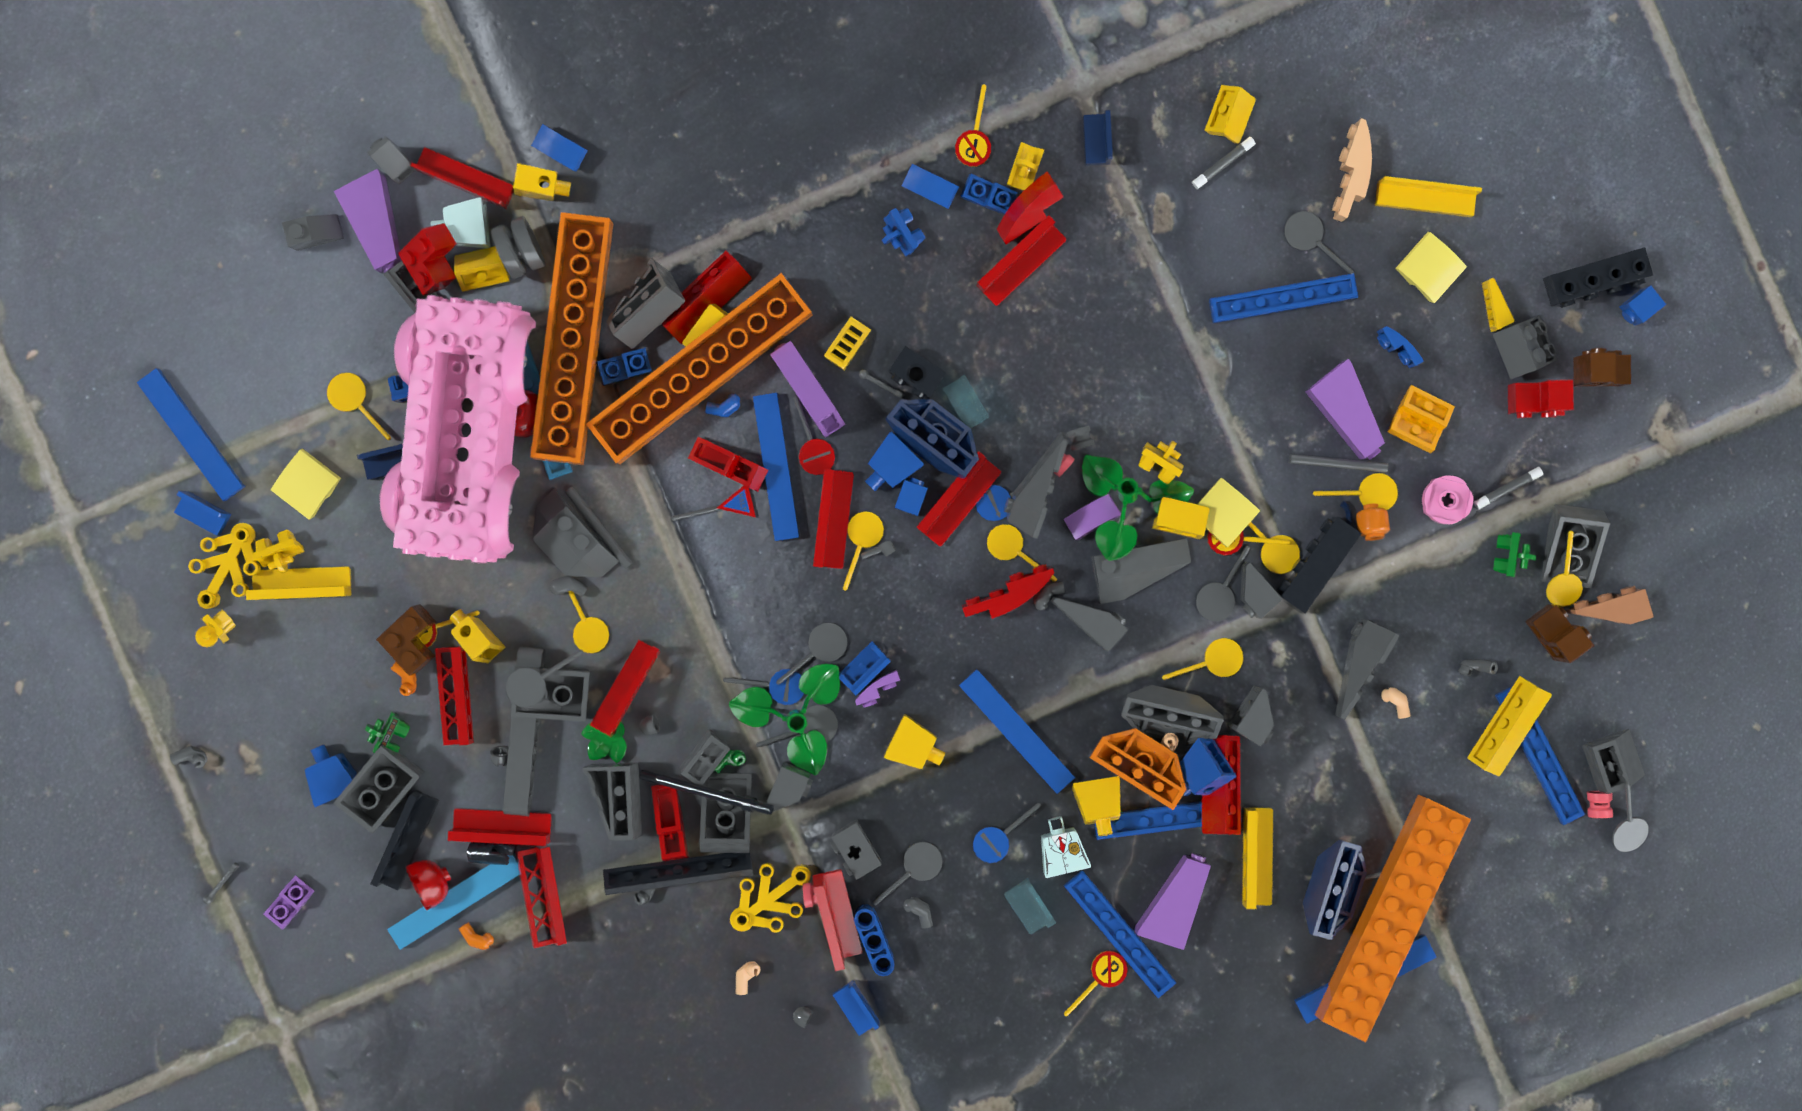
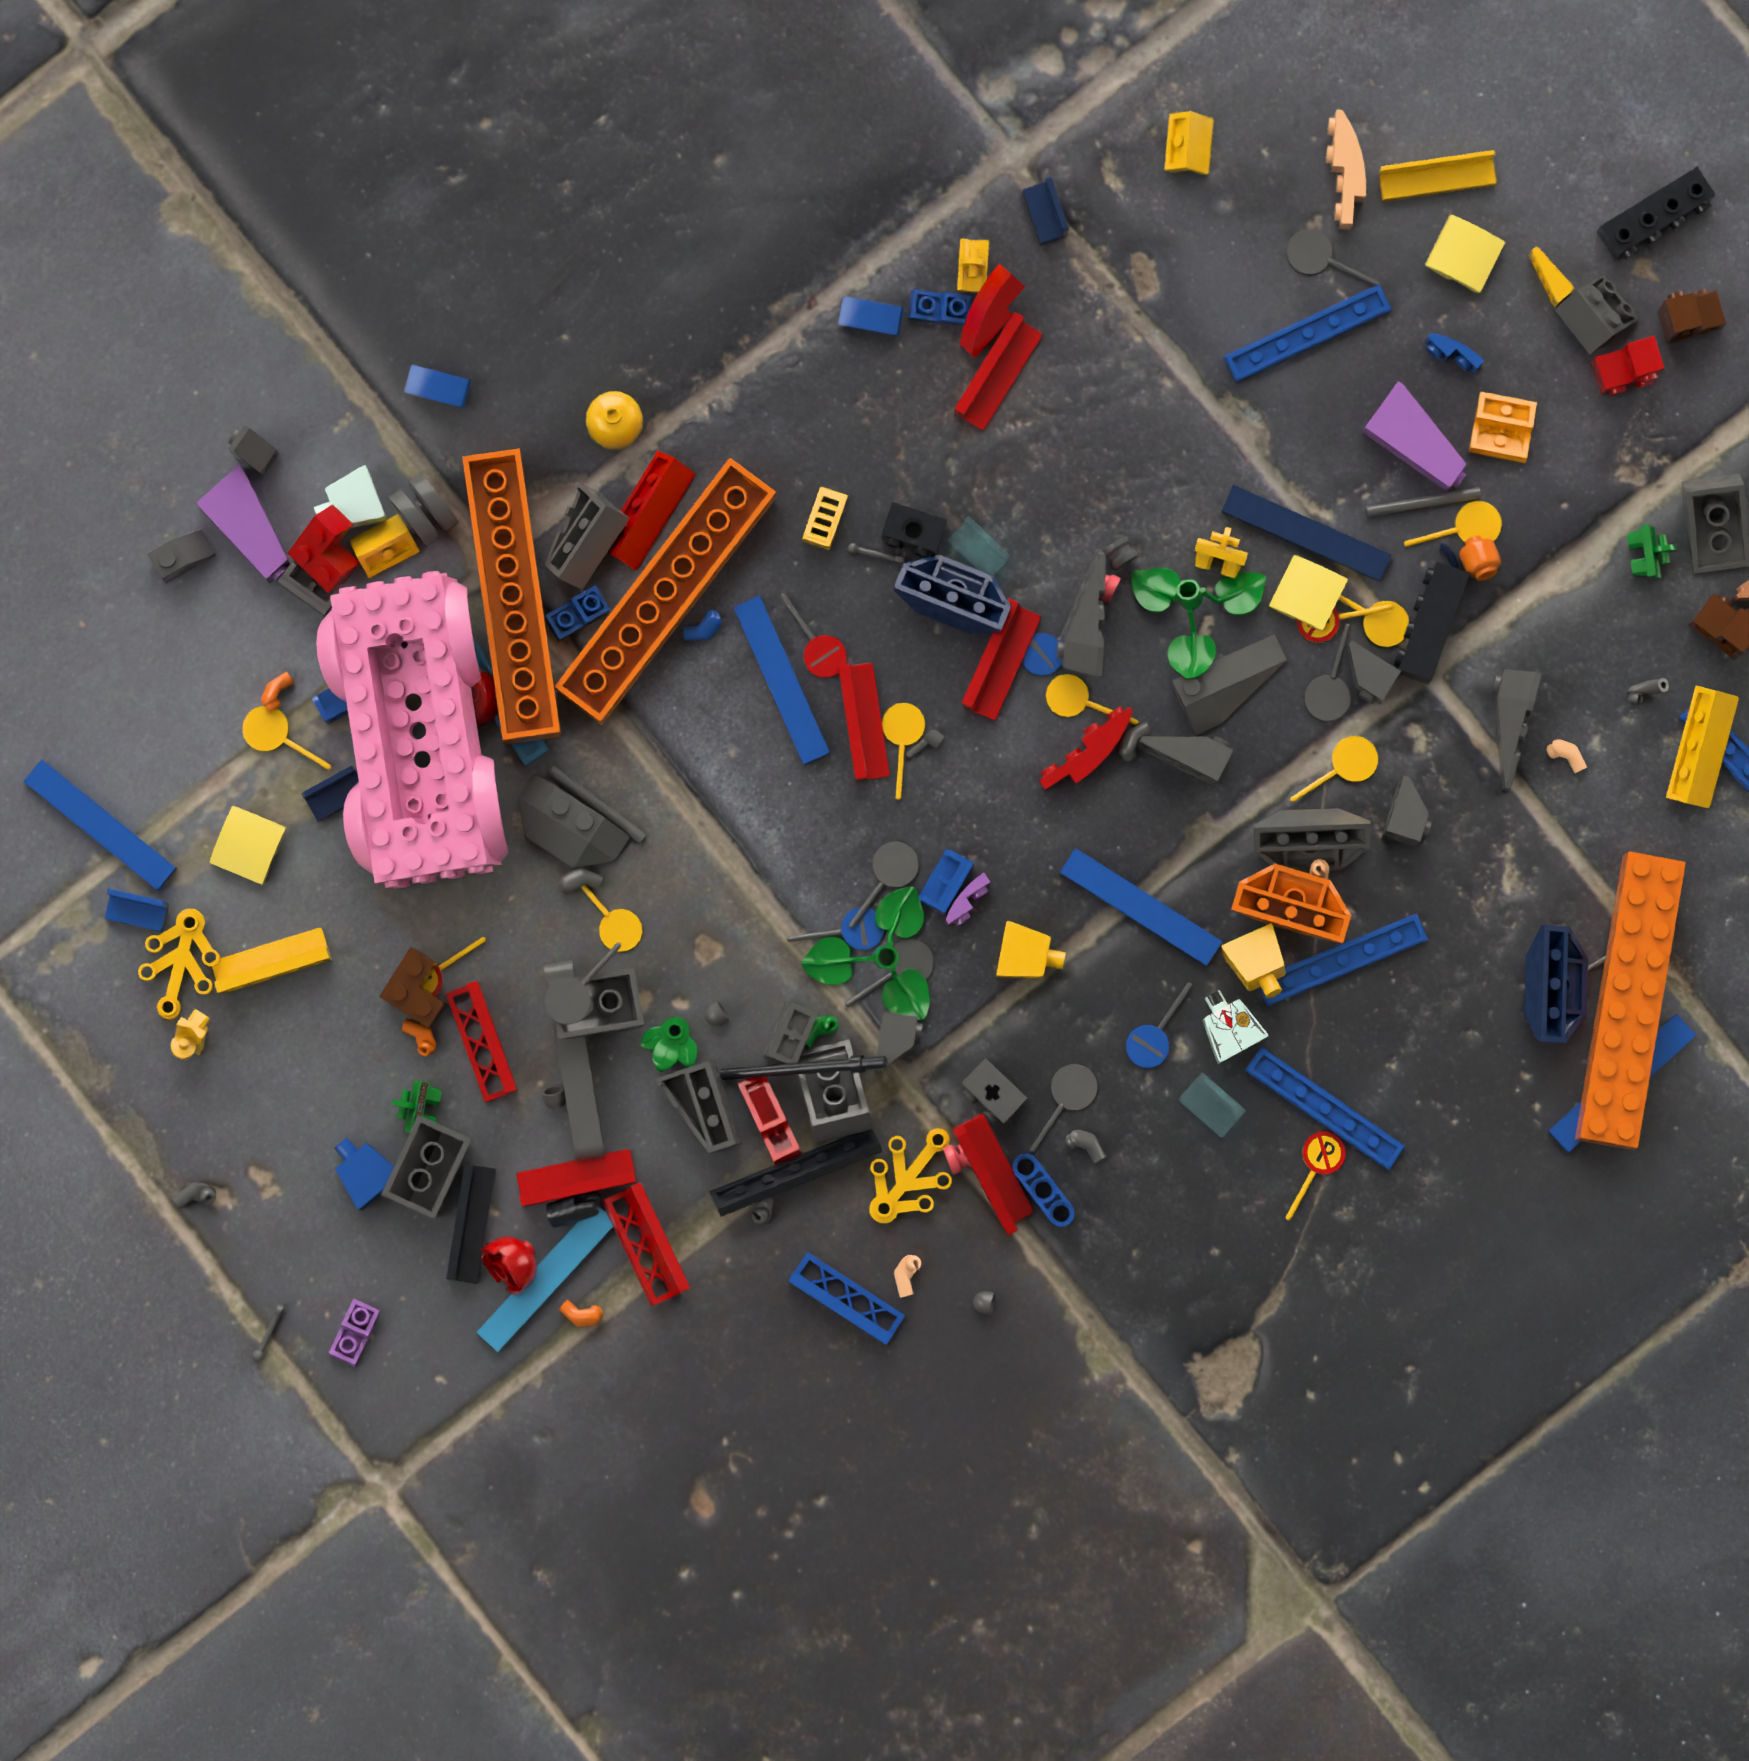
camera: 15 degrees left, 5 degrees down
yellow hips [251,530,304,573] -> none
red panel [410,147,514,209] -> none
yellow torso [450,609,506,664] -> none
yellow torso [513,163,571,201] -> none
red fence [590,640,660,737] -> none
piece [671,486,756,521] -> none
yellow slope [683,304,728,346] -> none
red slope [688,437,768,492] -> none
medium lavender slope [770,341,846,438] -> none
blue panel [833,980,880,1036] -> none
blue torso [865,432,924,491] -> none
blue hips [881,208,925,257] -> none
blue brick [895,477,928,516] -> none
piece [955,84,991,167] -> none
medium lavender slope [1064,494,1121,540] -> none
medium lavender slope [1134,853,1211,950] -> none
yellow panel [1152,497,1210,539] -> none
blue torso [1180,738,1237,796] -> none
dark grey bar [1192,137,1255,189] -> none
red panel [1202,735,1241,835] -> none
yellow panel [1242,808,1273,909] -> none
bright pink plate [1422,476,1473,524] -> none
dark grey bar [1474,467,1543,510] -> none
yellow piece [1546,531,1583,607] -> none
blue brick [1619,286,1666,326] -> none
none -> orange arm [261,671,294,712]
none -> yellow cylinder [586,391,643,450]
none -> blue fence [788,1252,905,1345]
none -> dark blue tile [1221,485,1391,582]

